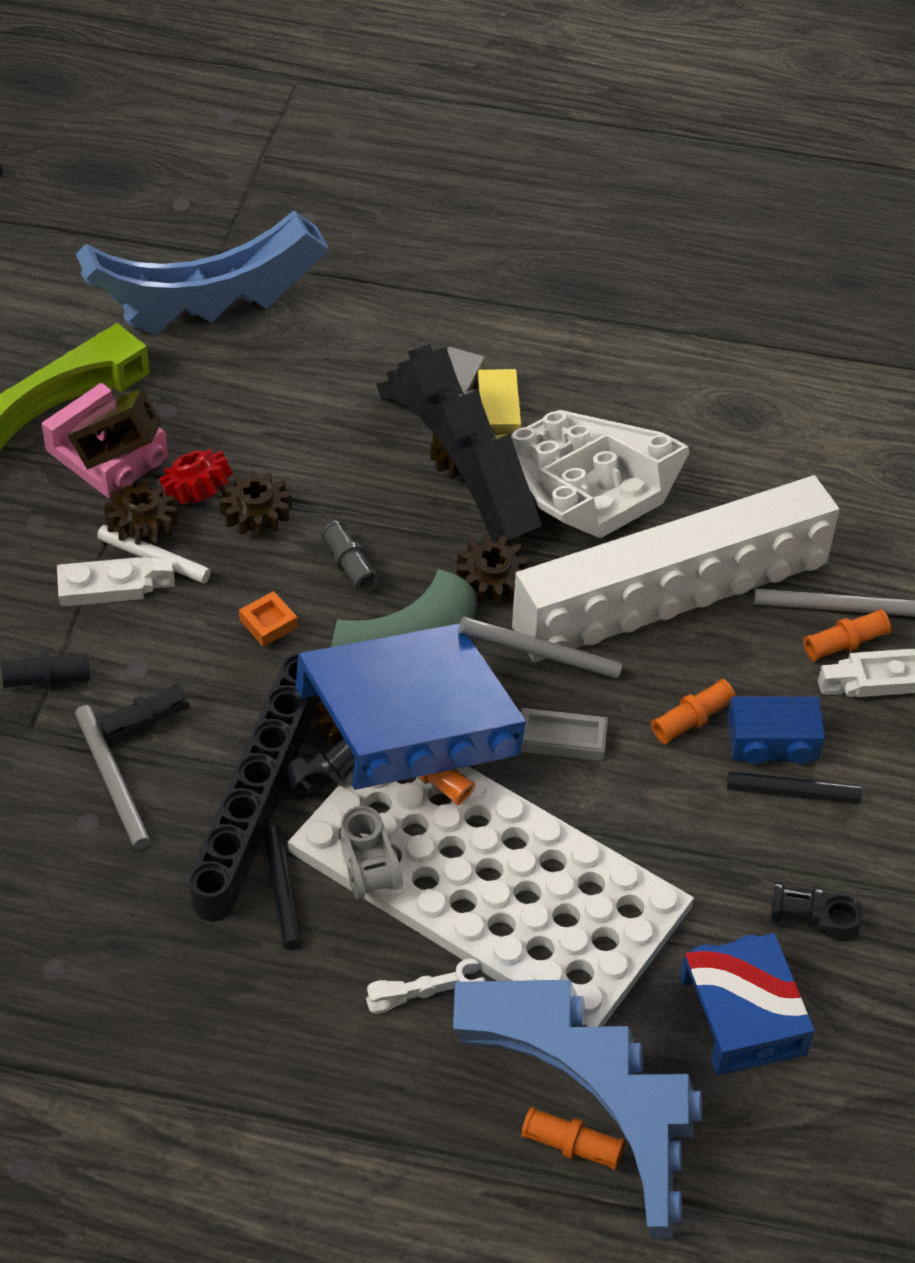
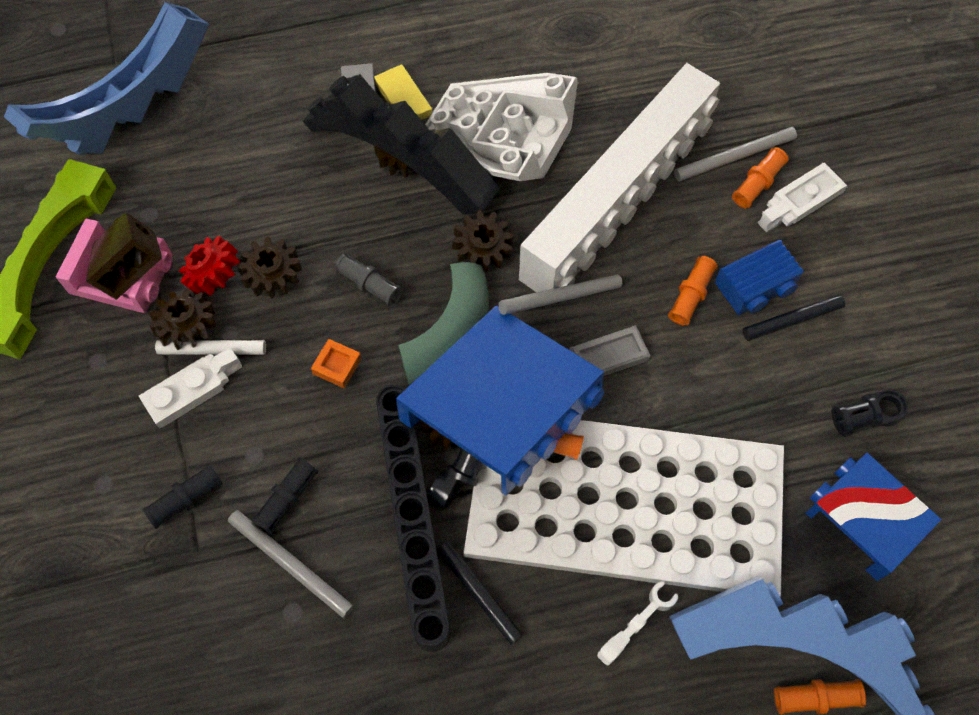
camera: 25 degrees left, 15 degrees up
light grey piece [341,806,403,900] -> none

